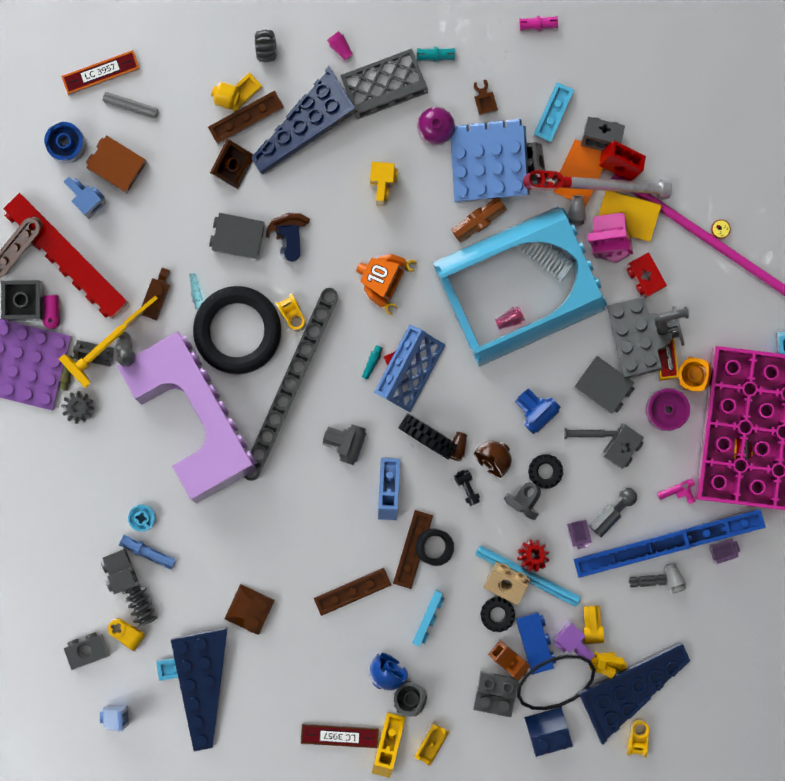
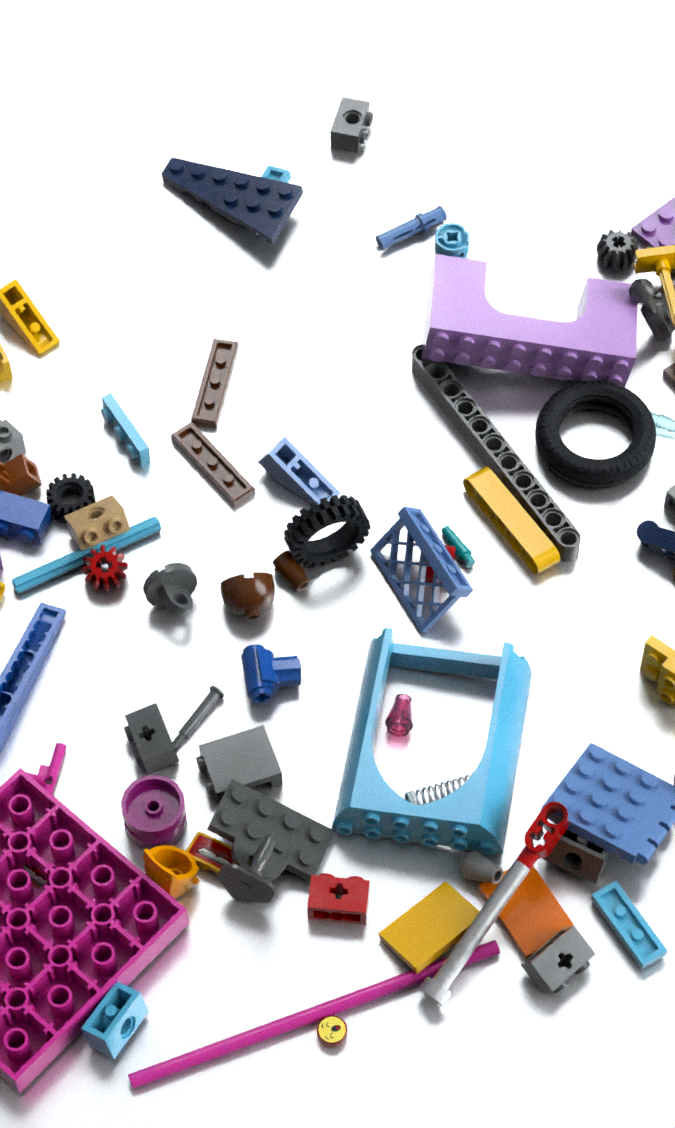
camera: 125 degrees right, 30 degrees down
medium blue slope [100,706,129,731] -> none
dark grey brick [101,549,140,595] -> none
yellow piece [108,618,146,651] -> none
dark grey piece [122,586,158,628] -> none
reddish brown slope [224,584,275,635] -> none
yellow piece [275,294,306,332] -> none
tile [301,724,379,748] -> none
dark grey piece [322,424,366,465] -> none
orange torso [356,254,417,315] -> none
blue cylinder [369,653,408,690] -> none
dark grey helmet [394,680,428,717] -> none
black tyre [416,528,454,566] -> none
dark orange piece [451,198,507,243] -> none
black bar [454,470,480,506] -> none
black tyre [528,454,563,489] -> none
clear purple brick [566,520,592,549] -> none
dark pink piece [588,213,633,263] -> none
dark grey piece [589,488,637,538] -> none
red brick [599,140,646,181] -> none
none -> yellow beam [463,466,560,575]

